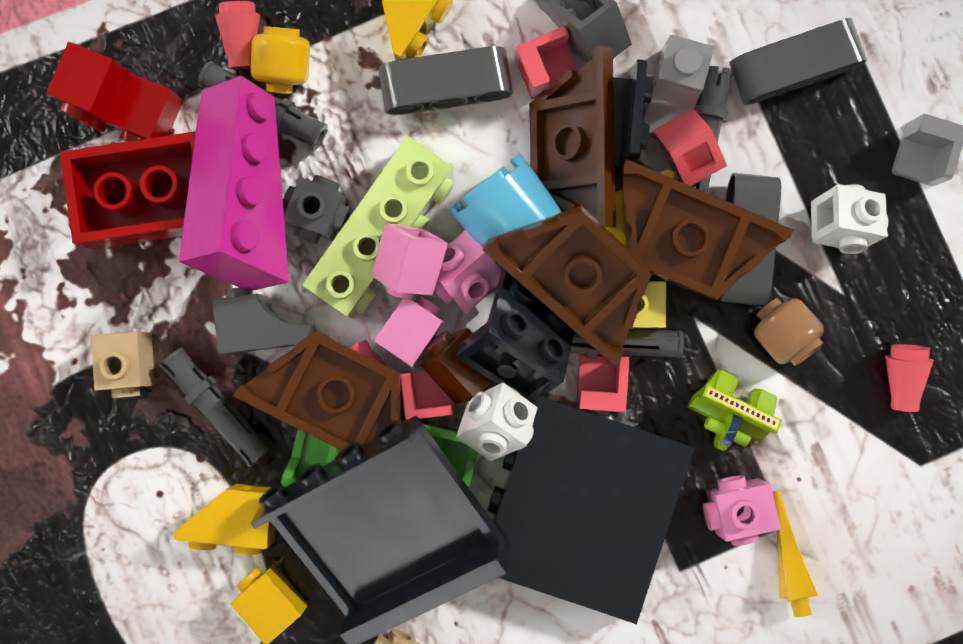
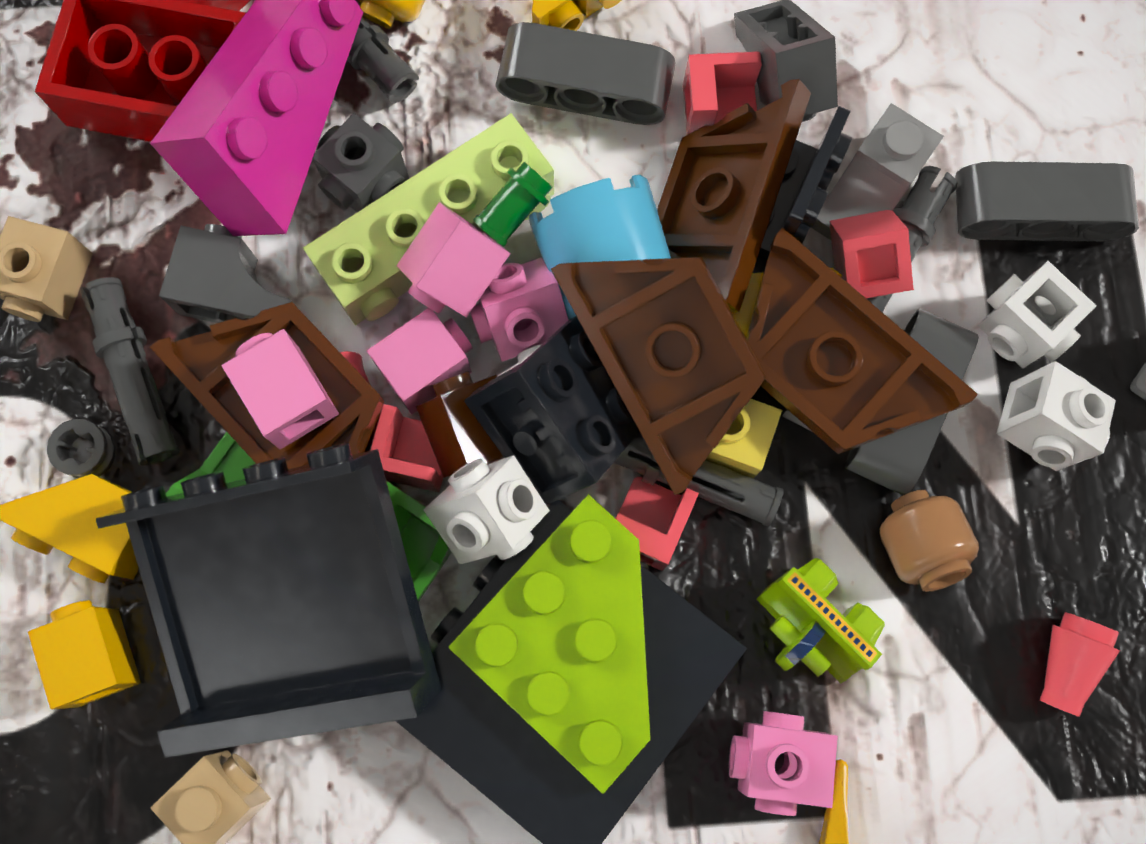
camera: 15 degrees right, 10 degrees down
none -> dark grey bush [47,419,116,479]
none -> bright pink brick [221,329,339,450]
none -> lime plate [448,494,650,794]
none -> green pin [473,162,553,247]
none -> white brick [978,261,1097,368]

